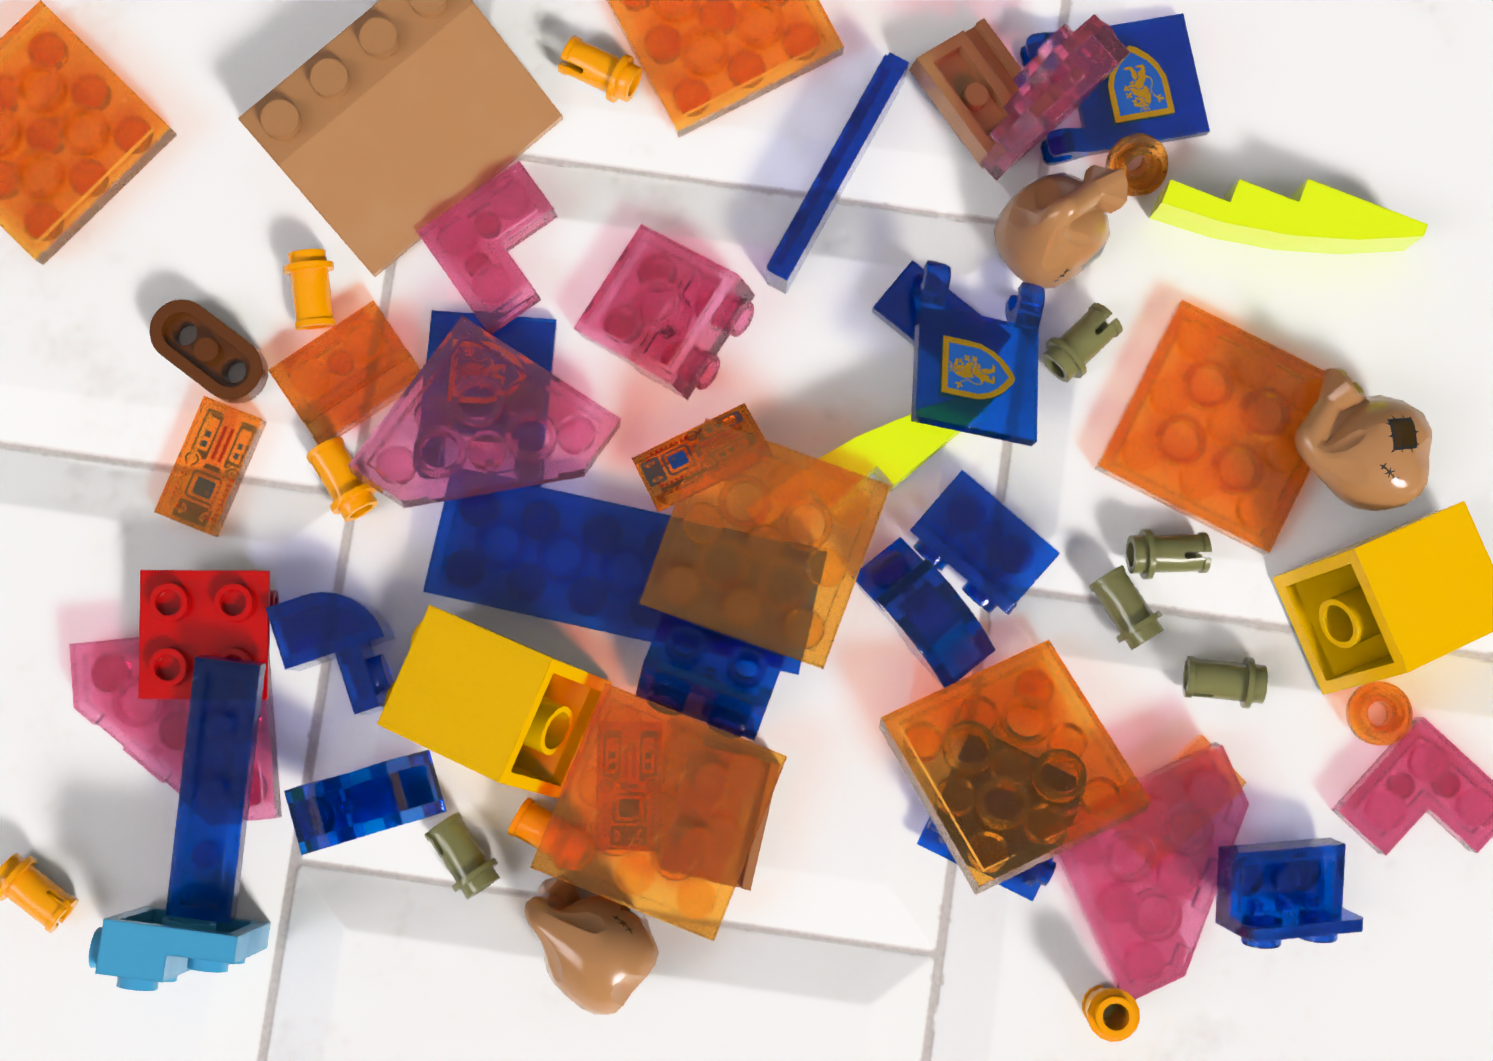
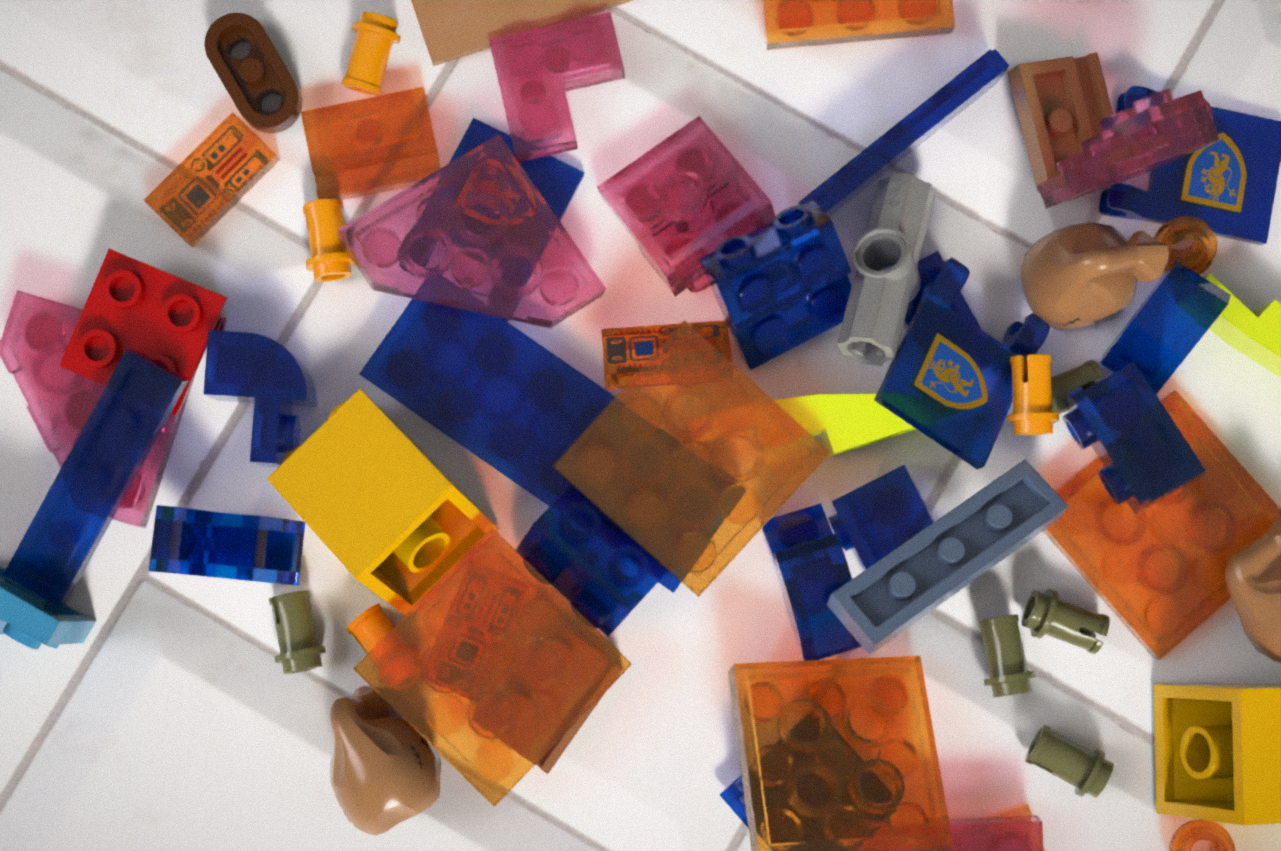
camera: 20 degrees right, 0 degrees up
none -> clear blue plate [699,200,852,370]
none -> sand blue plate [827,459,1068,655]
none -> light grey piece [837,172,935,366]
none -> light orange pin [1006,354,1059,435]
none -> clear blue bracket [1063,361,1206,514]
none -> clear blue tile [1100,260,1231,398]

